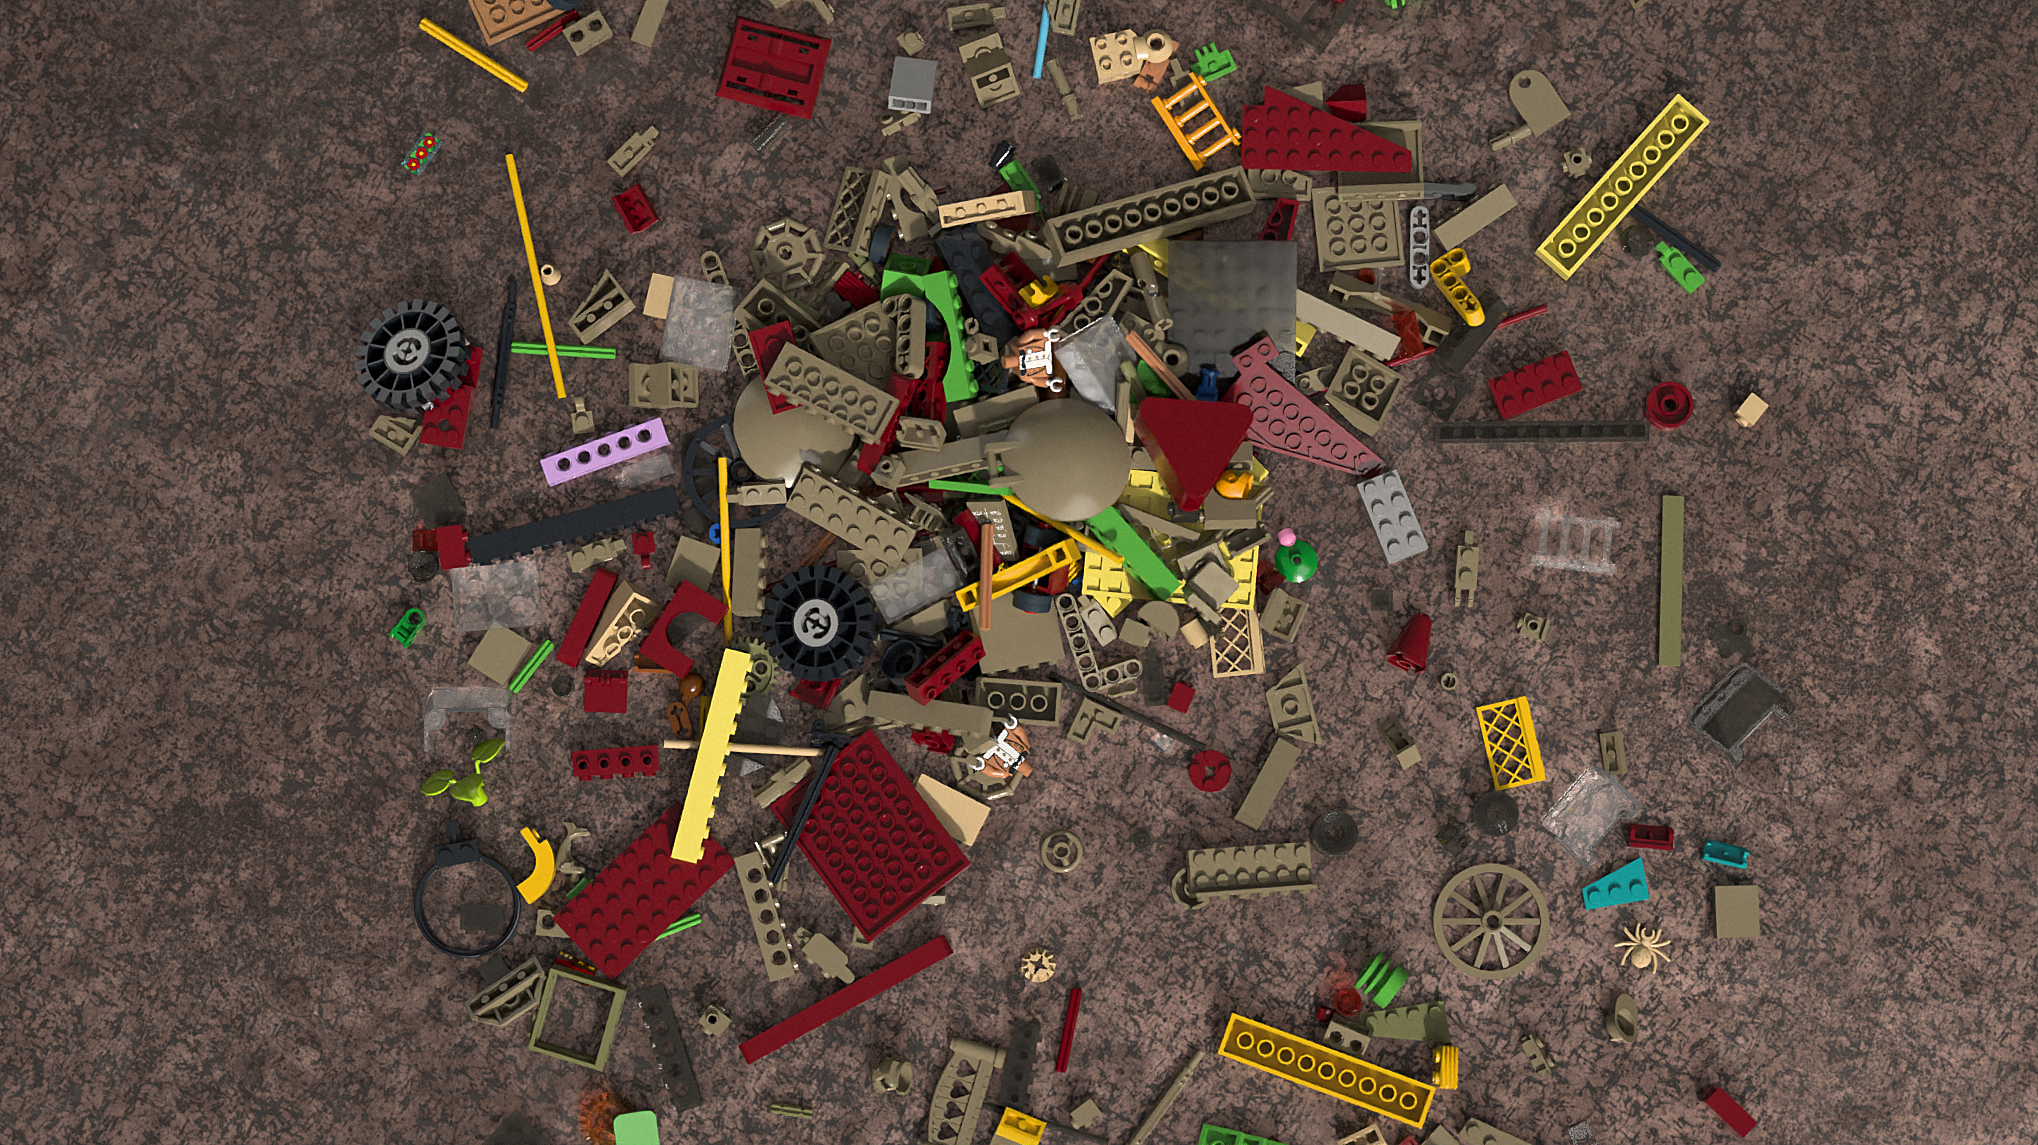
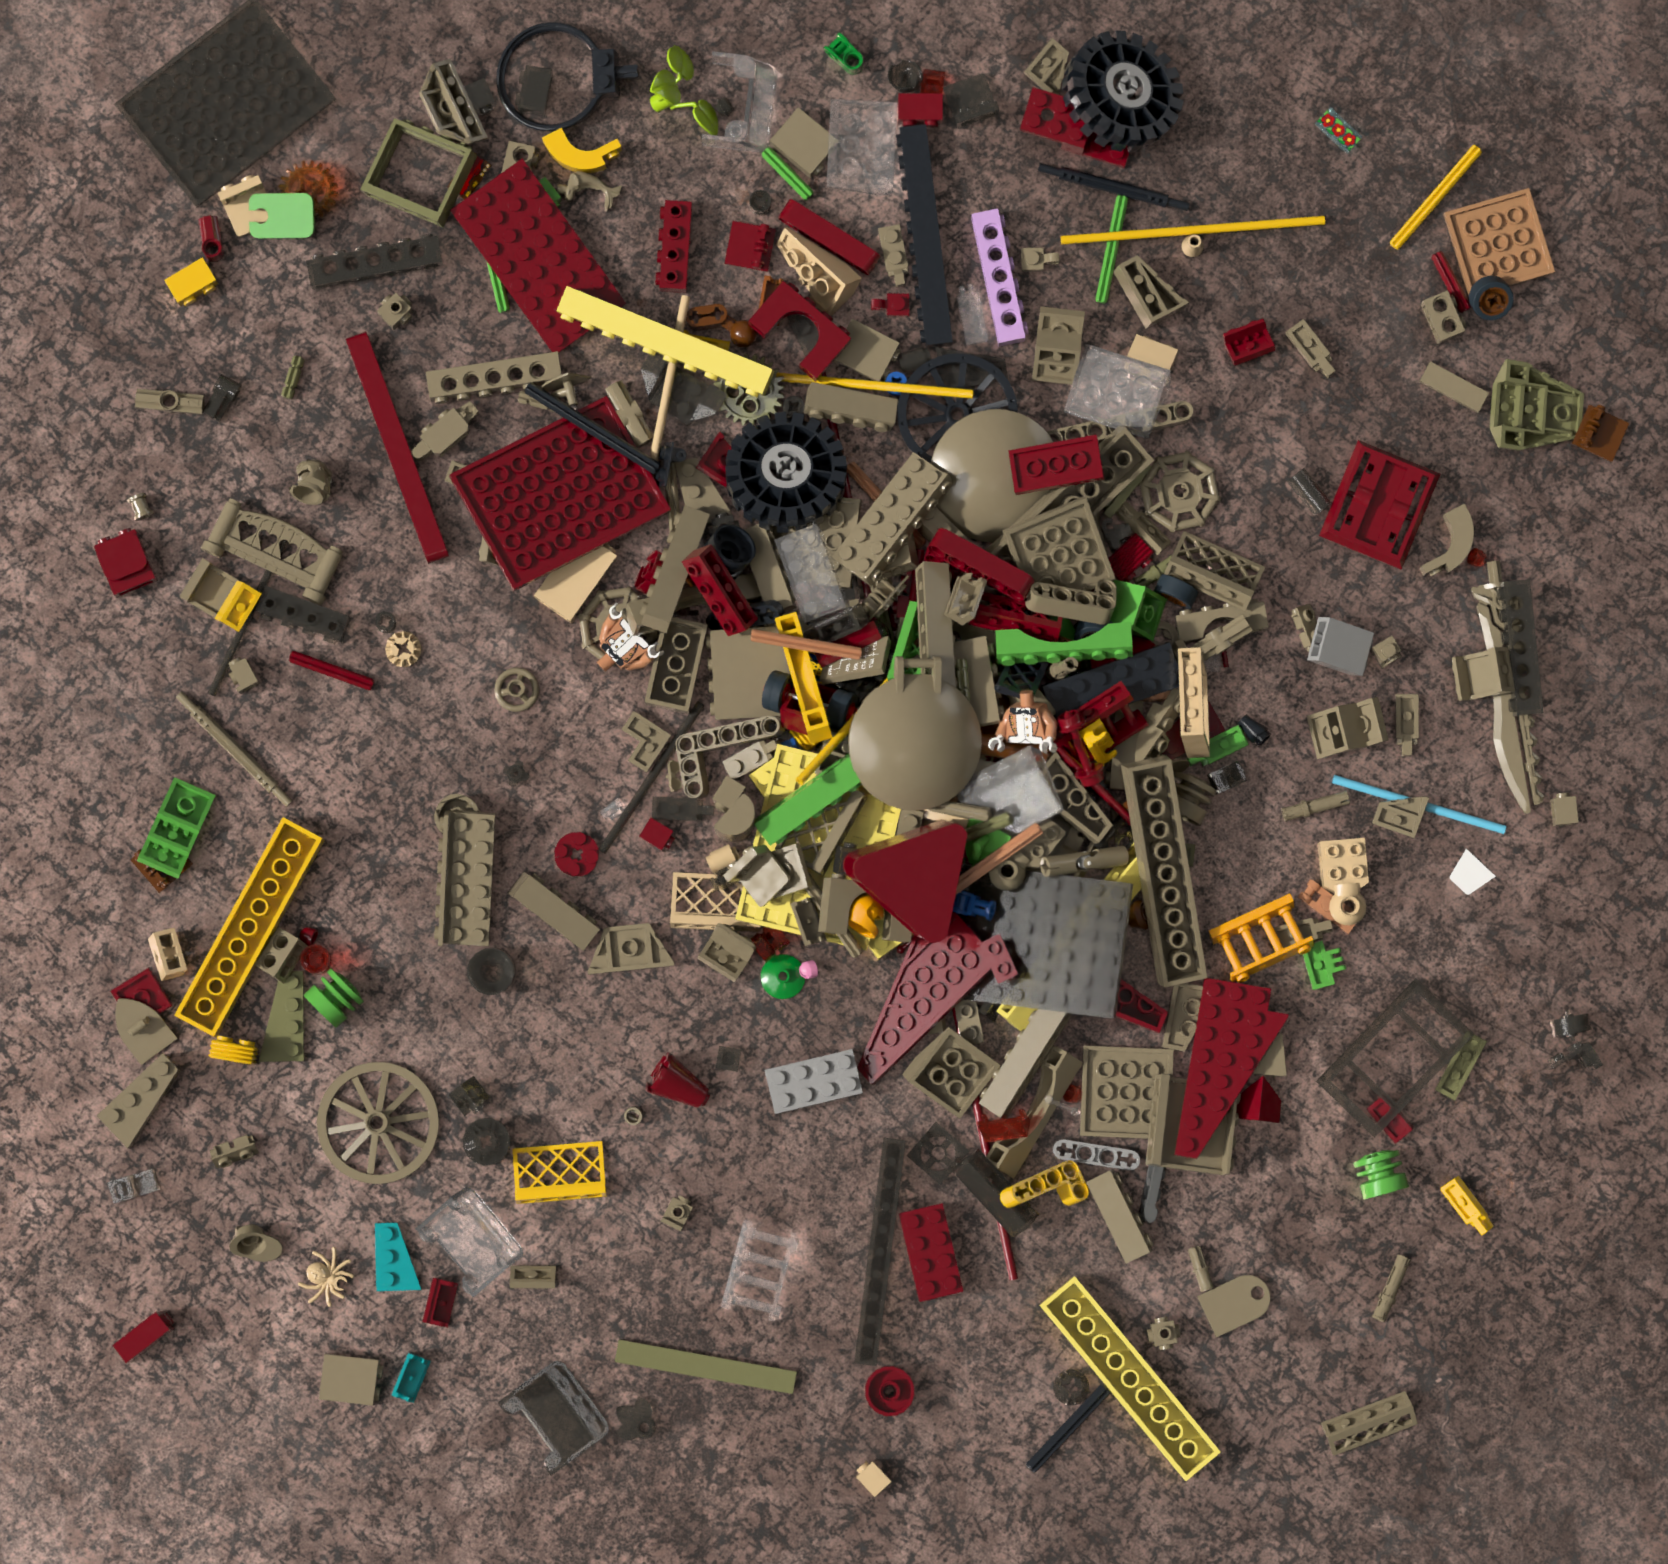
camera: 90 degrees right, 0 degrees up
dark tan hinge [727,480,787,506] -> none
dark tan bracket [764,342,900,445] -> none
dark tan brick [870,454,906,490] -> none
black axle [880,627,943,652] -> none
dark tan brick [964,333,998,364] -> none
dark tan arch [1377,718,1422,770] -> none
dark tan hinge [1453,530,1480,607] -> none
bright green hinge [1654,241,1706,295] -> none

